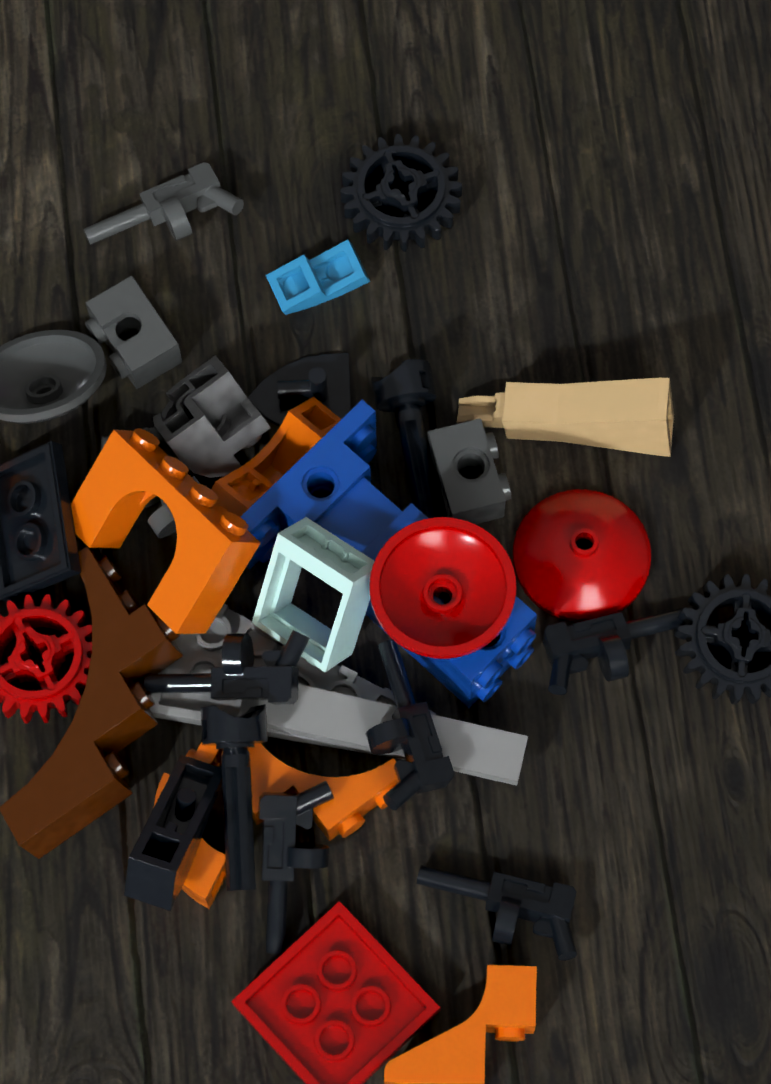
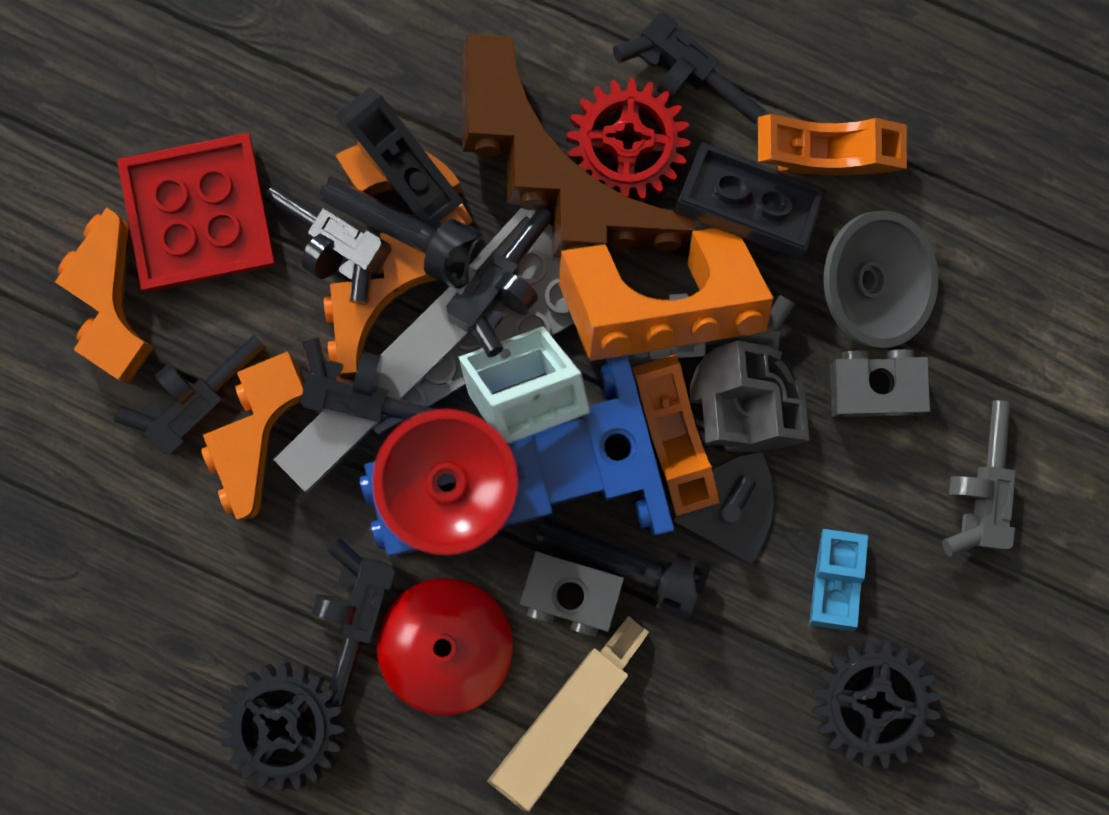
camera: 125 degrees right, 15 degrees up
none -> orange arch [201,352,305,521]

